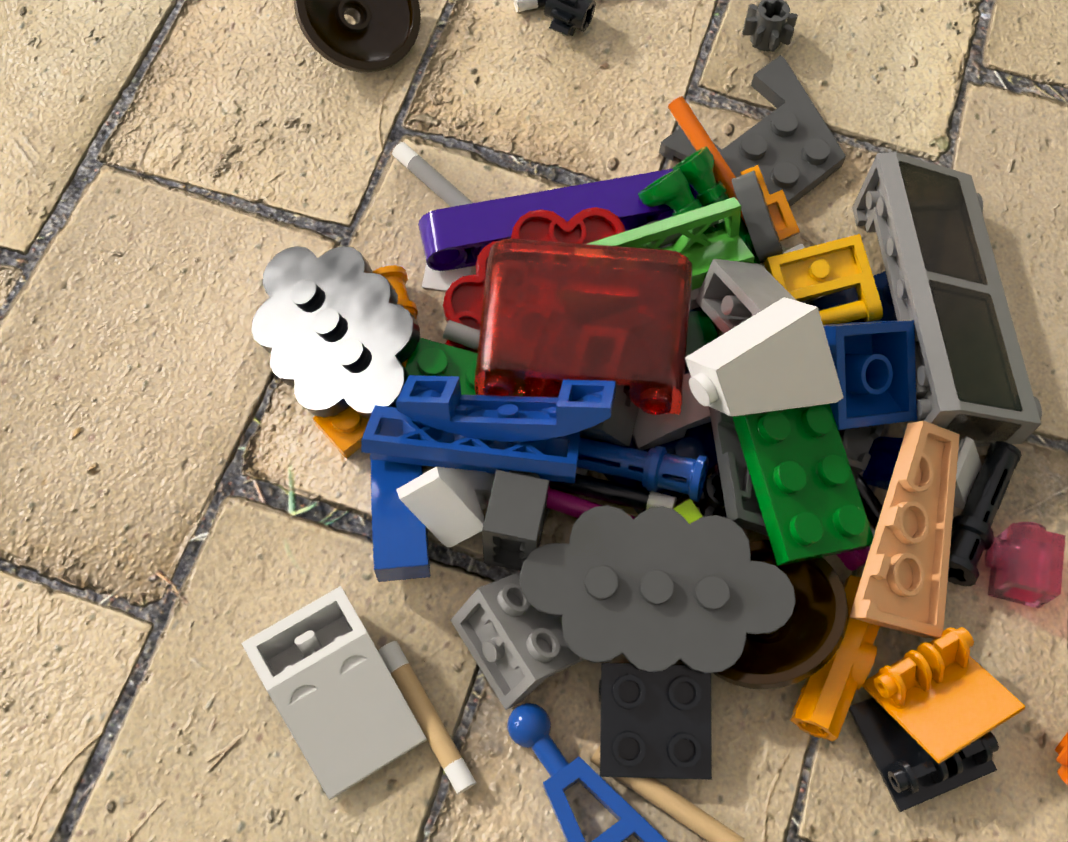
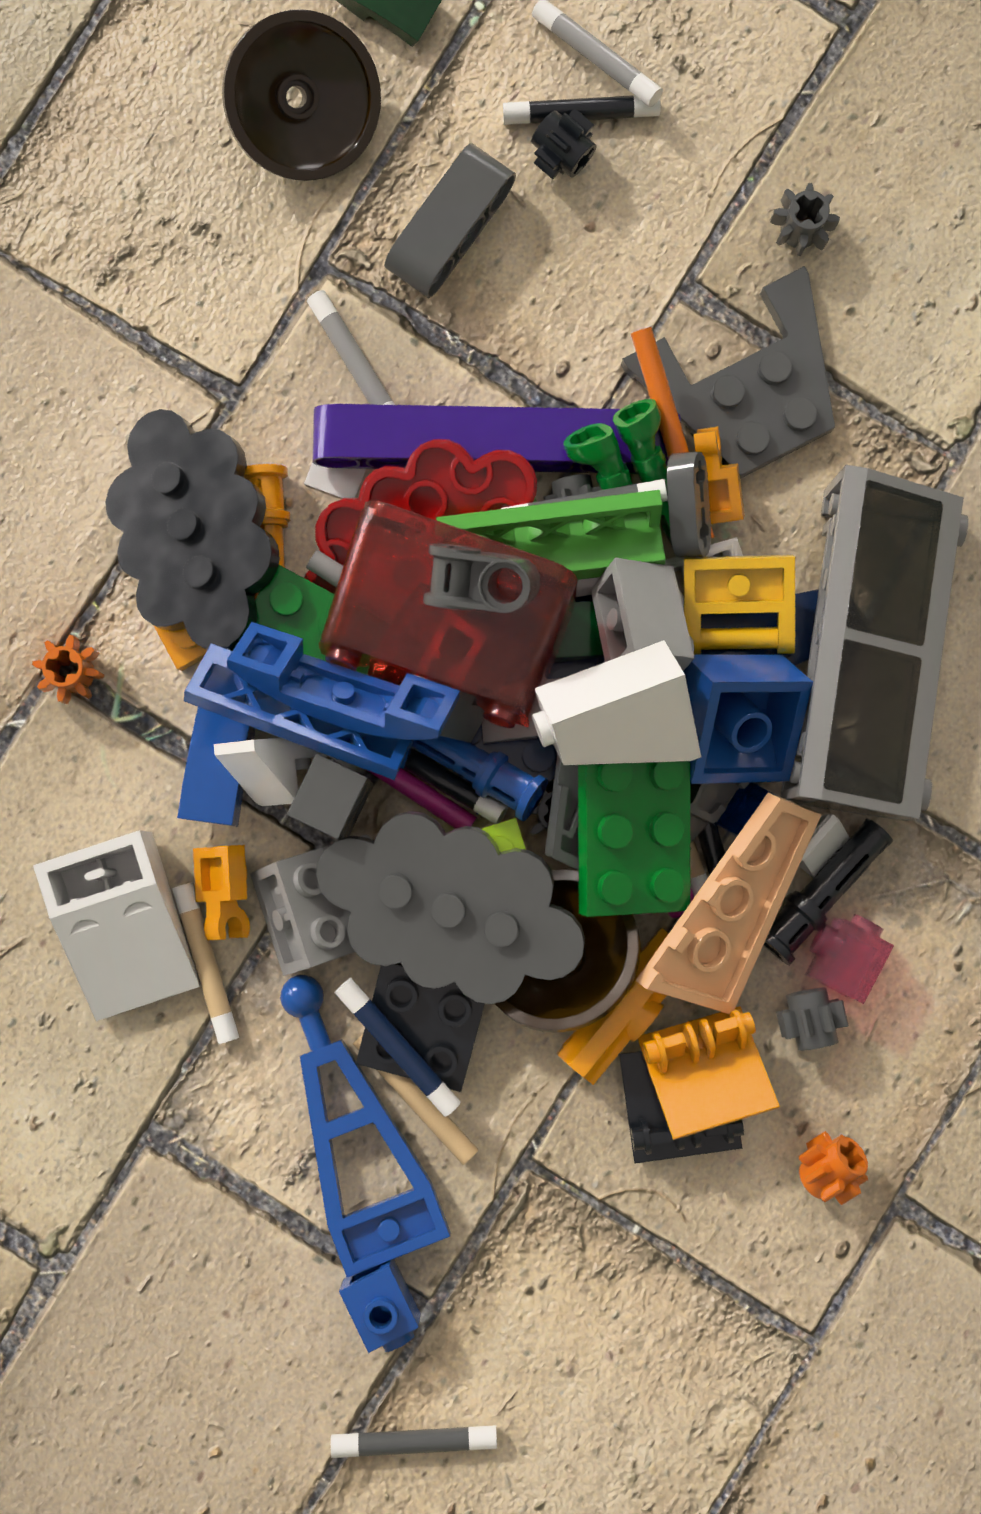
camera: 15 degrees right, 20 degrees up
none -> orange gear [32,635,105,704]
none -> light orange plate [193,845,250,940]
none -> dark blue bar [334,978,461,1117]
none -> dark grey beam [384,143,516,298]
none -> dark grey piece [423,543,541,613]
none -> dark grey gear [776,987,849,1051]

